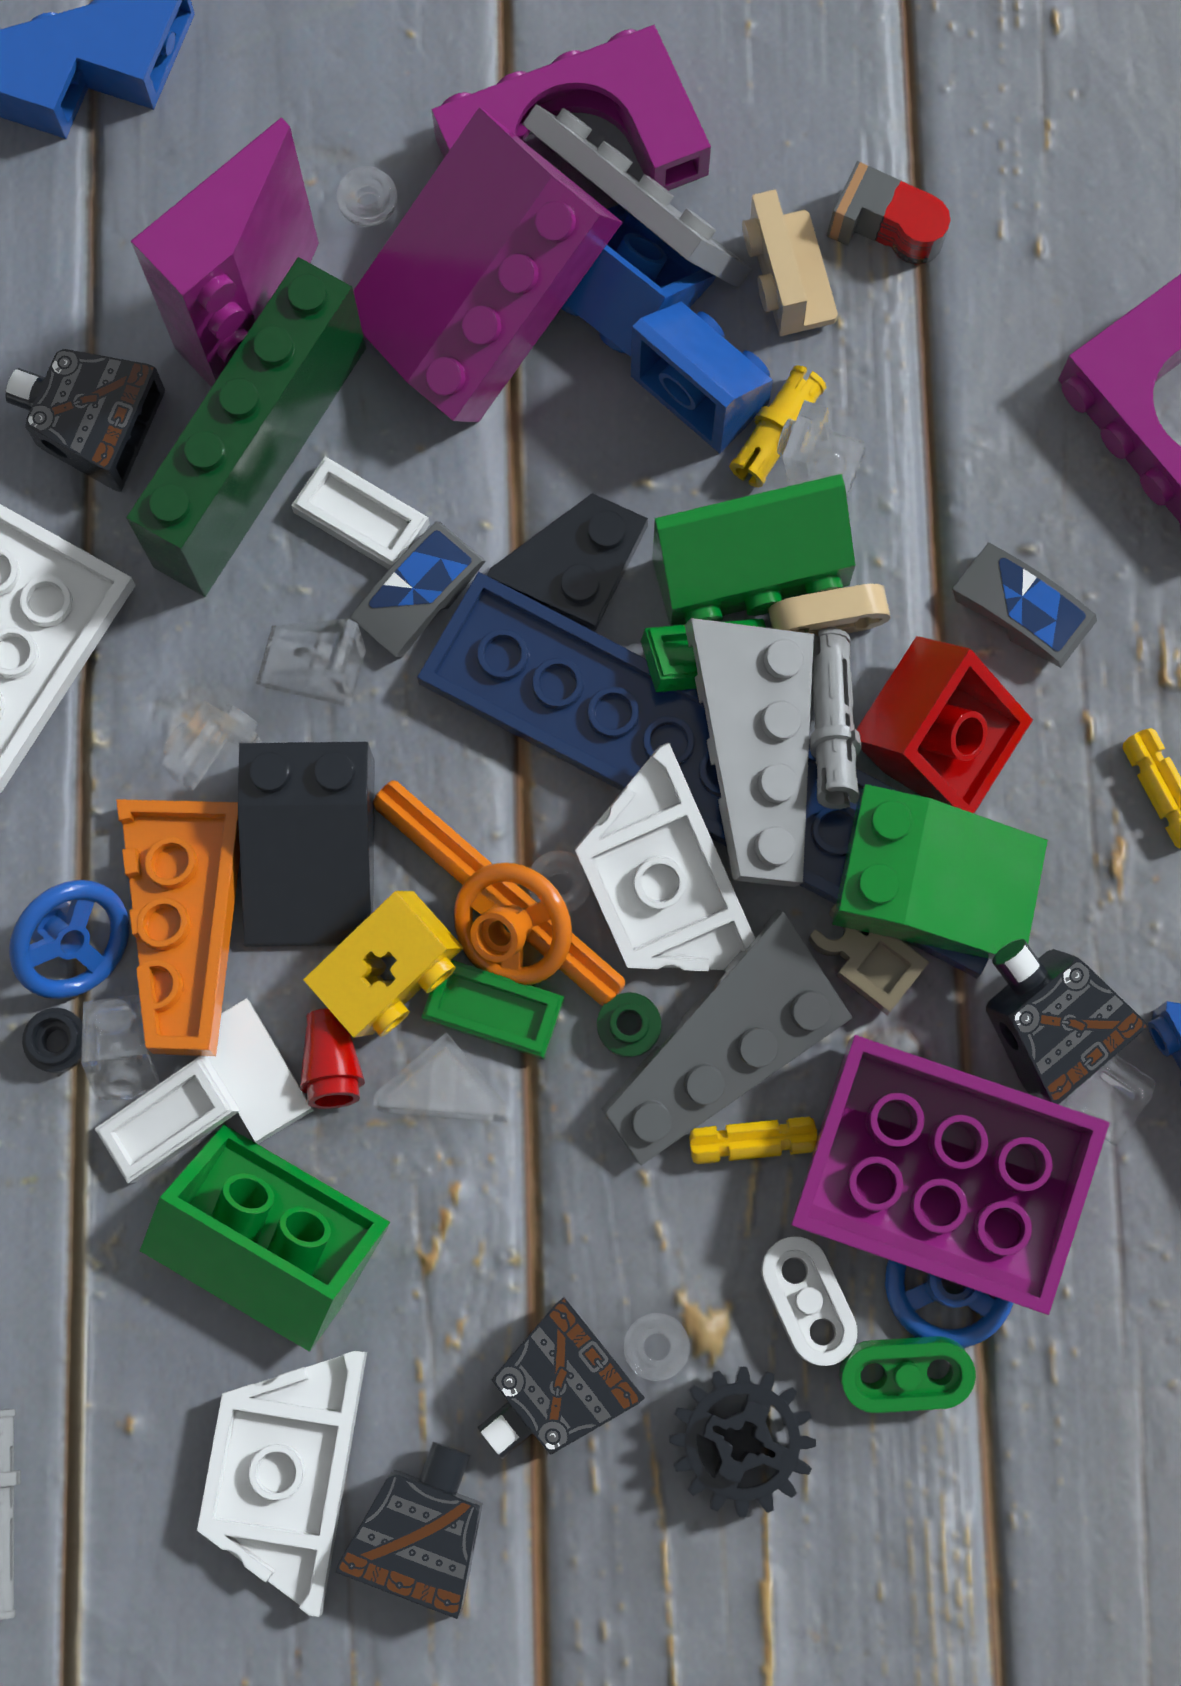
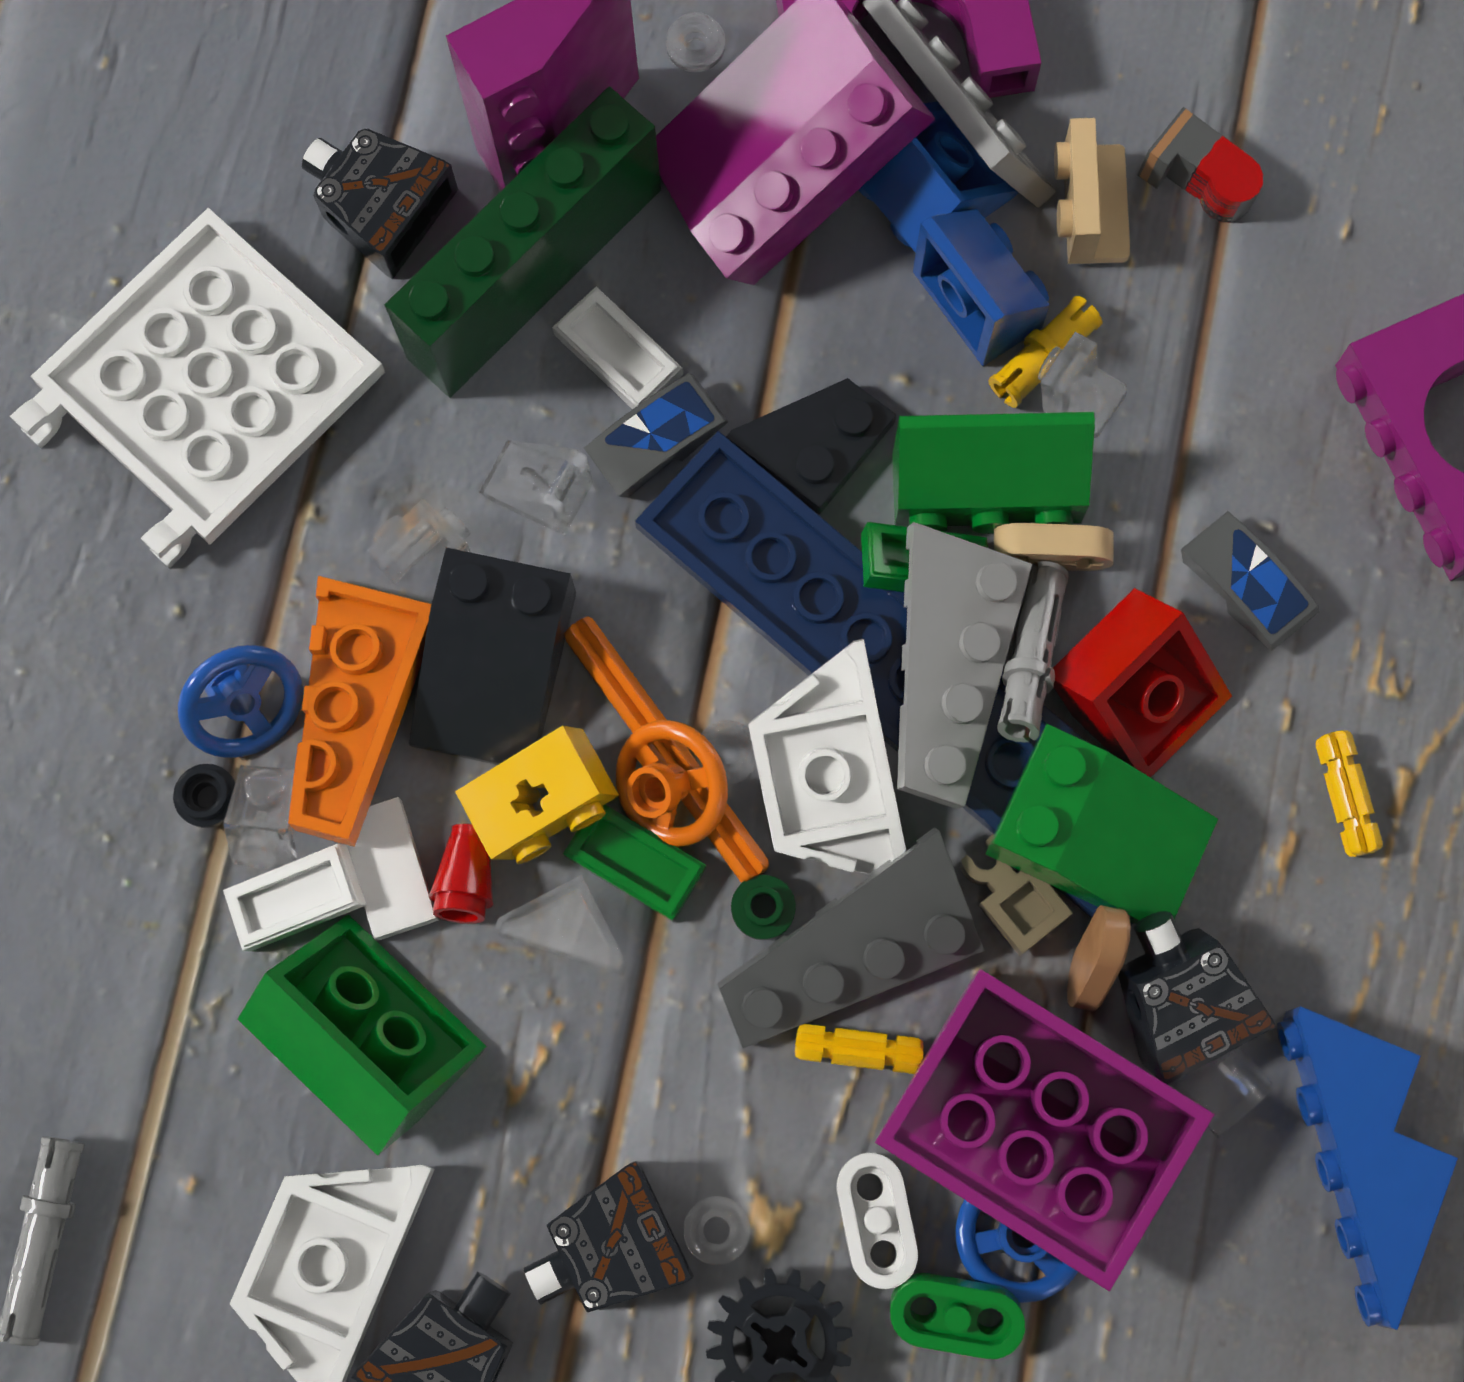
camera: 15 degrees right, 0 degrees up
none -> medium nougat tile [1067,905,1131,1011]

